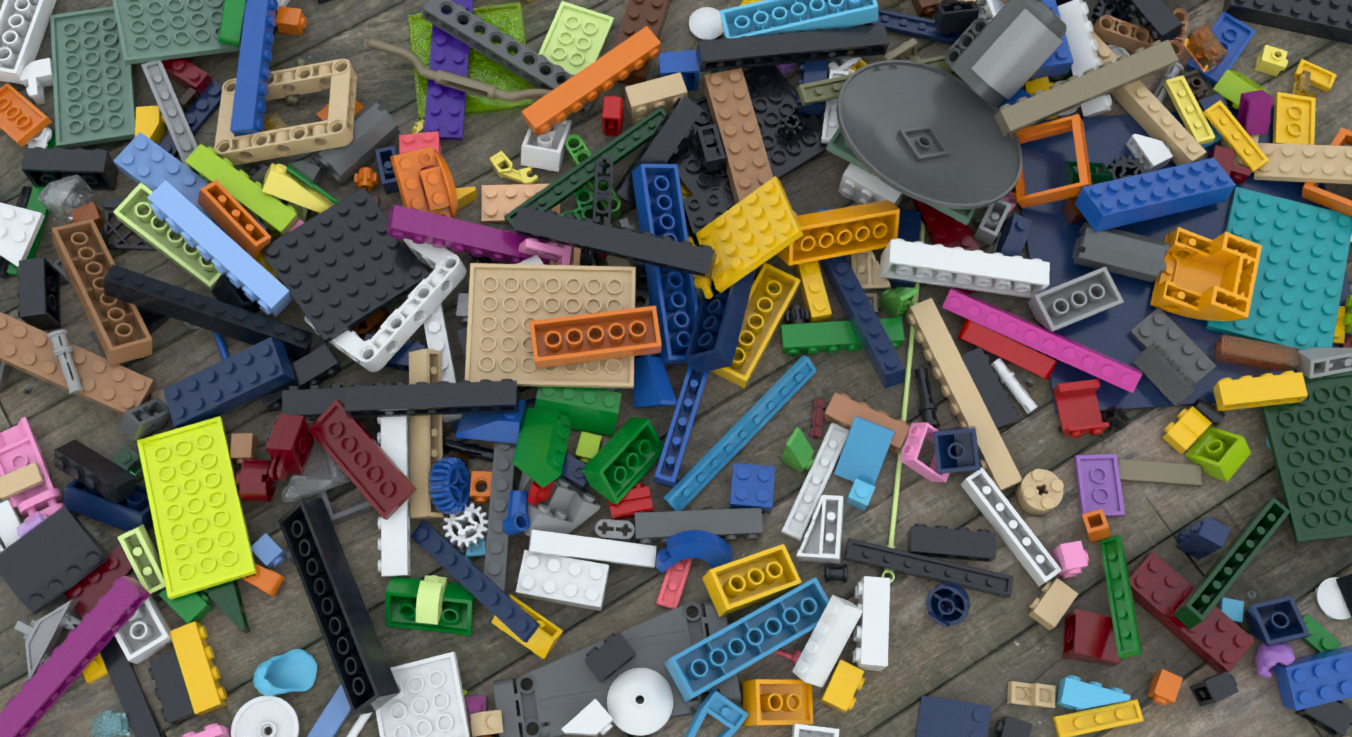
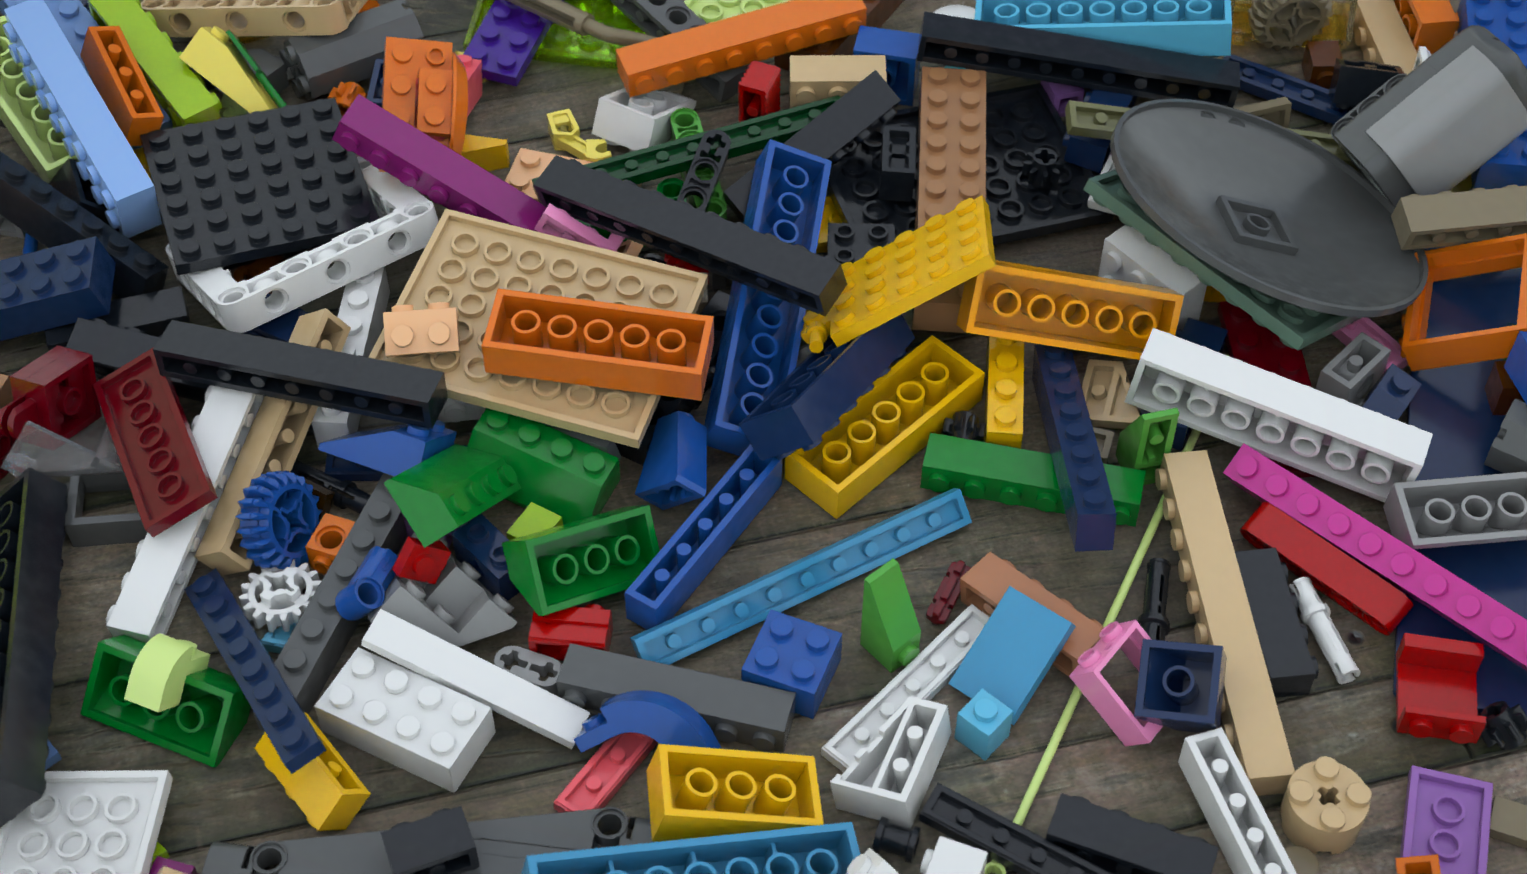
camera: 20 degrees right, 20 degrees down
none -> light nougat bracket [383,302,460,357]

